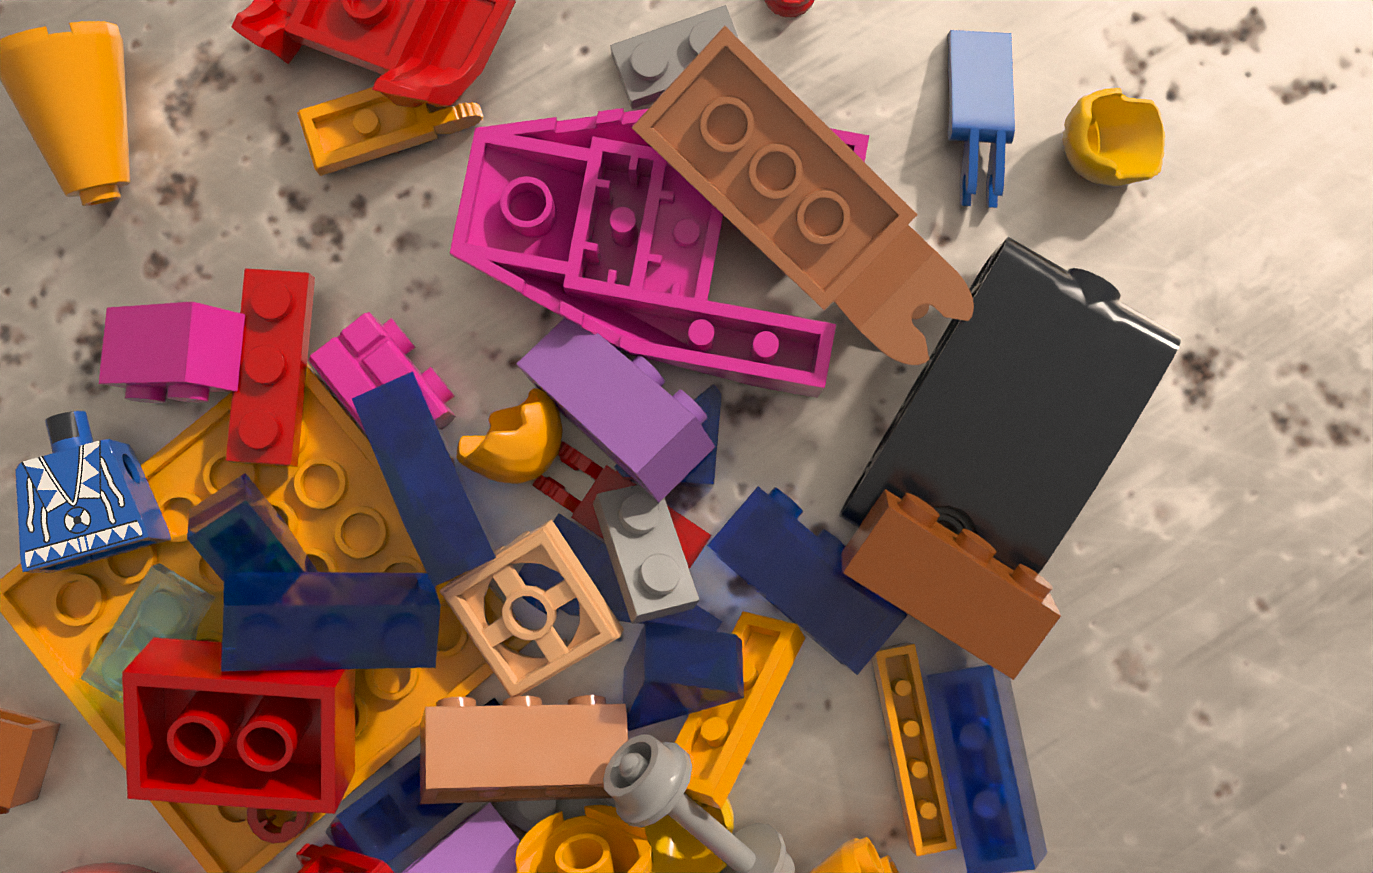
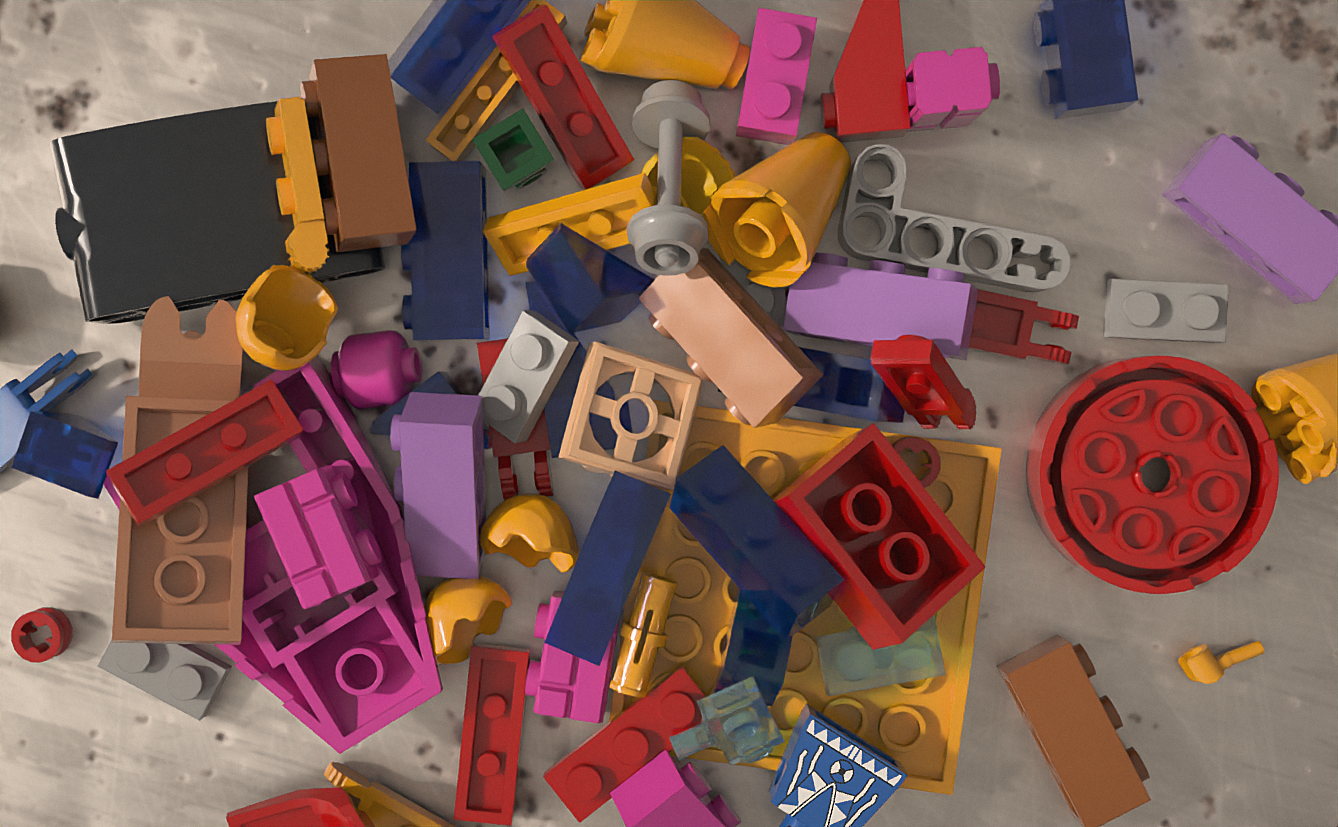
camera: 130 degrees left, 5 degrees up
none -> clear blue slope [11,411,118,499]
none -> red plate [106,379,304,528]
none -> light orange hair [235,265,338,371]
none -> dark pink brick [254,465,382,609]
none -> light orange hinge [266,96,329,275]
none -> dark pink head [331,330,423,409]
none -> light orange hair [424,576,512,665]
none -> red plate [453,643,531,826]
none -> dark green brick [472,108,555,192]
none -> red plate [492,5,634,190]
none -> light orange pin [609,572,678,698]
none -> clear light blue plate [669,676,785,766]

